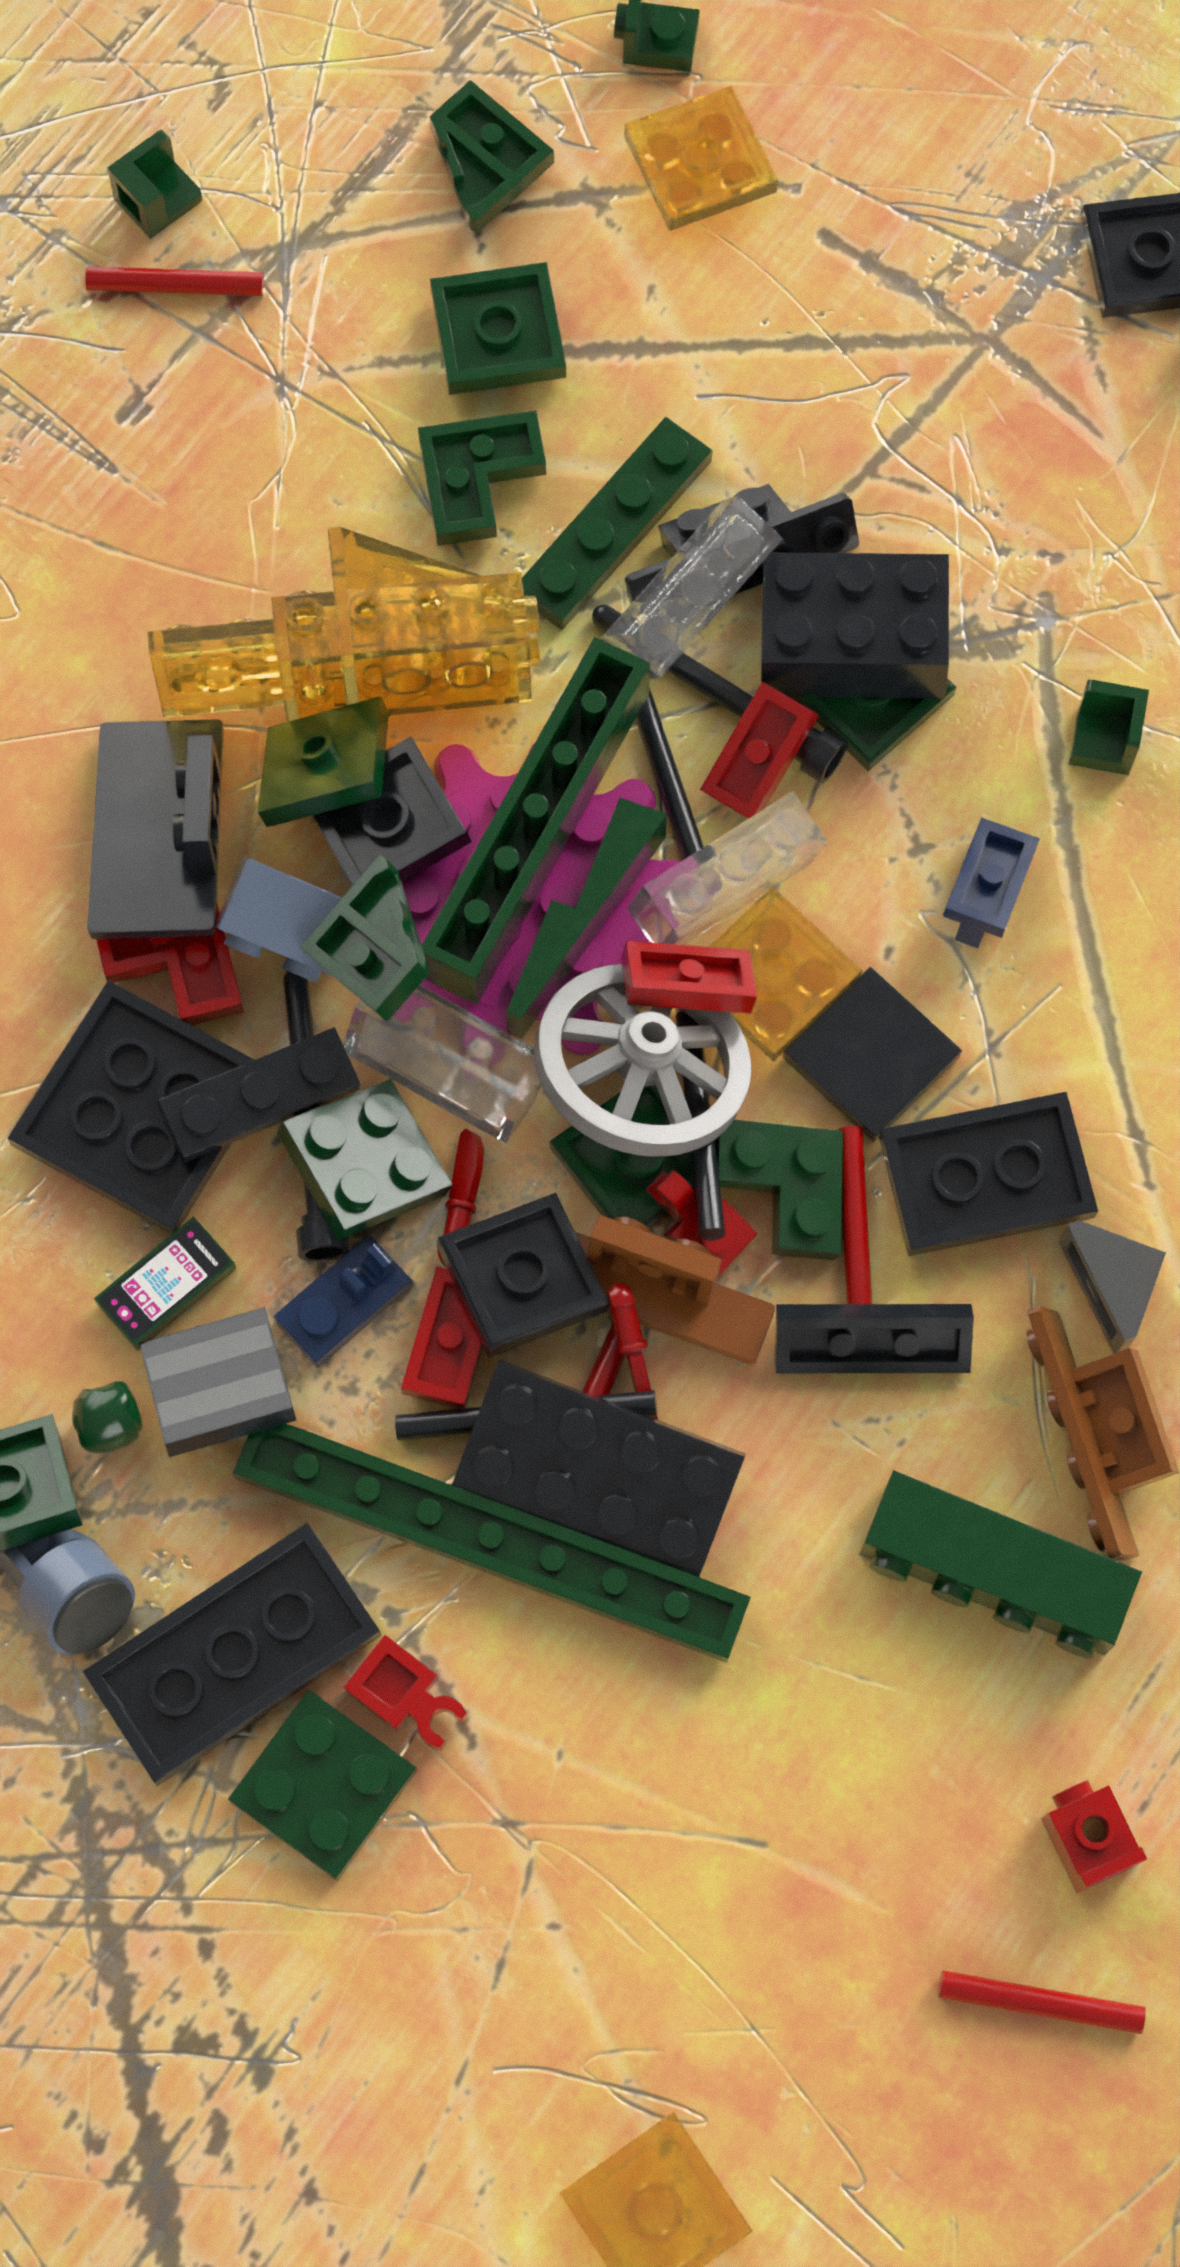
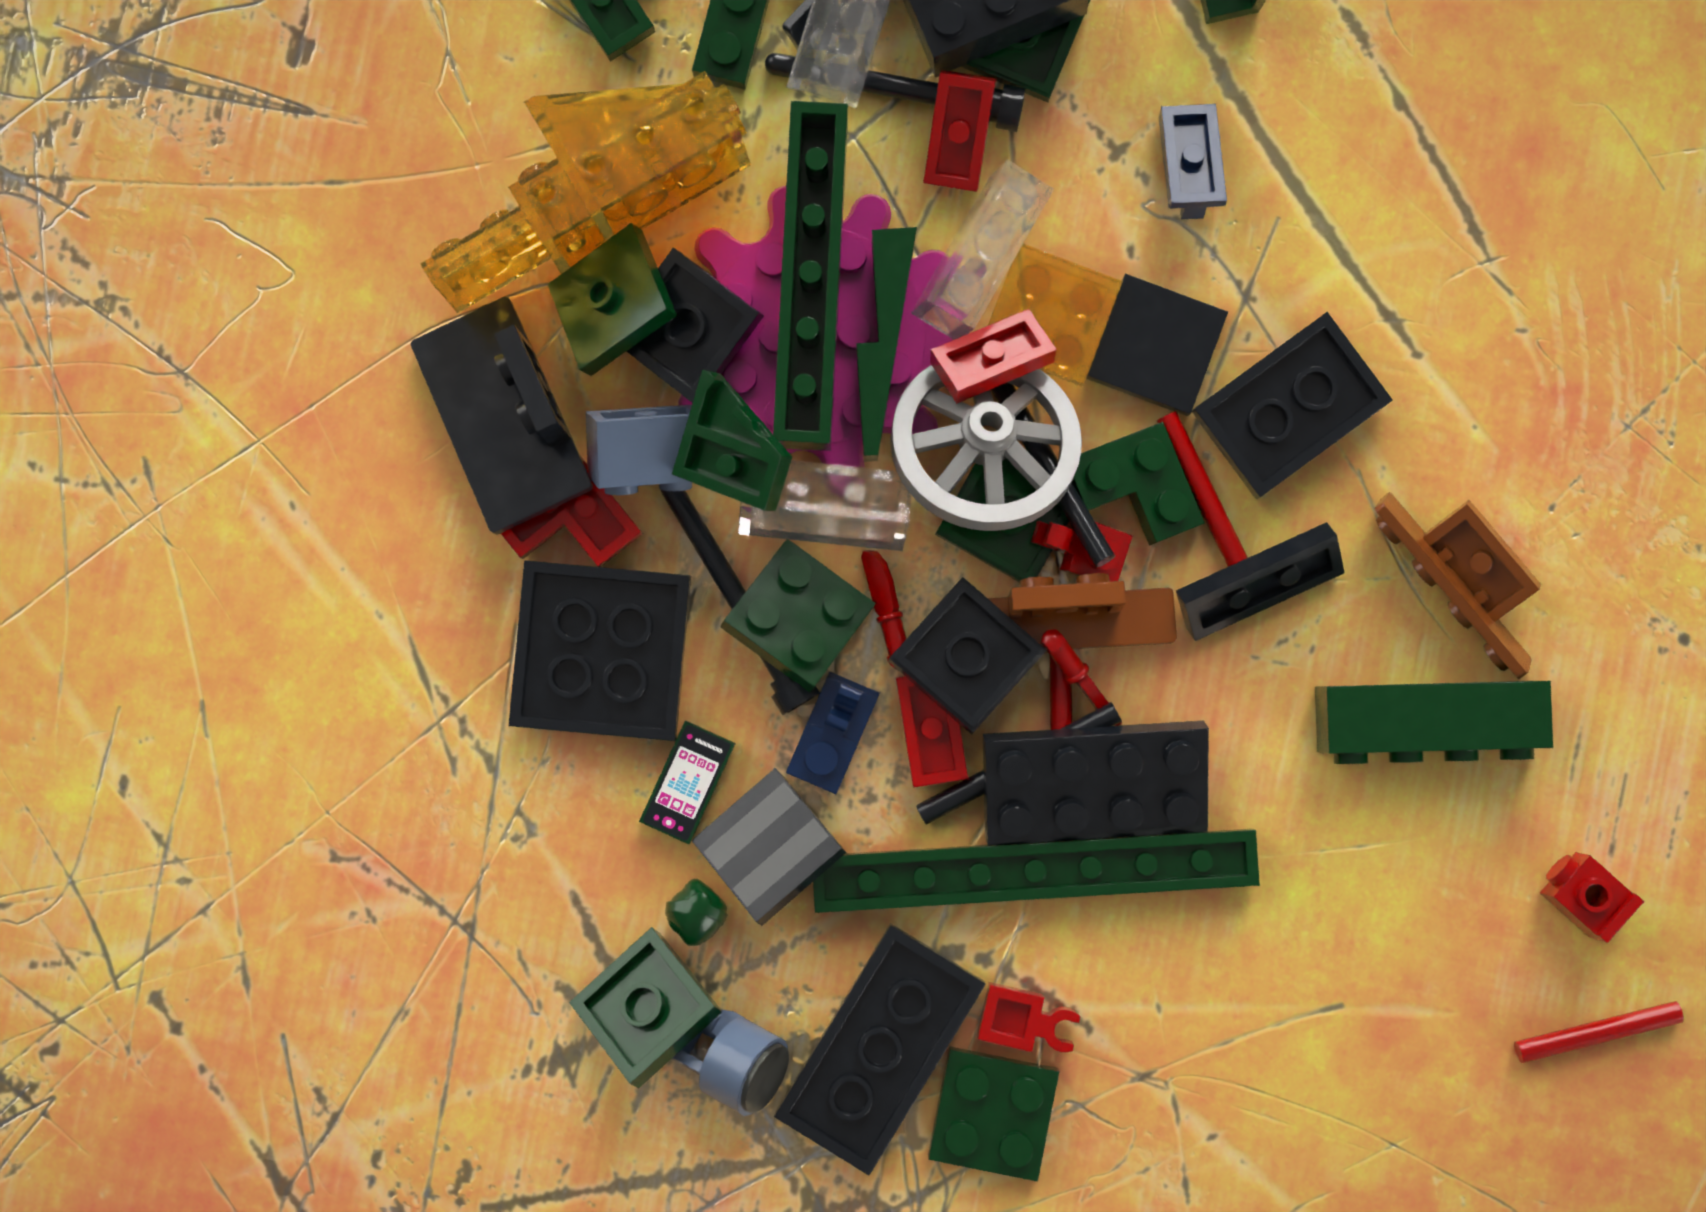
camera: 25 degrees left, 15 degrees up
black plate [157,1027,361,1163] -> none
black bar [626,650,712,878] -> none
dark grey slope [1059,1220,1166,1353] -> none

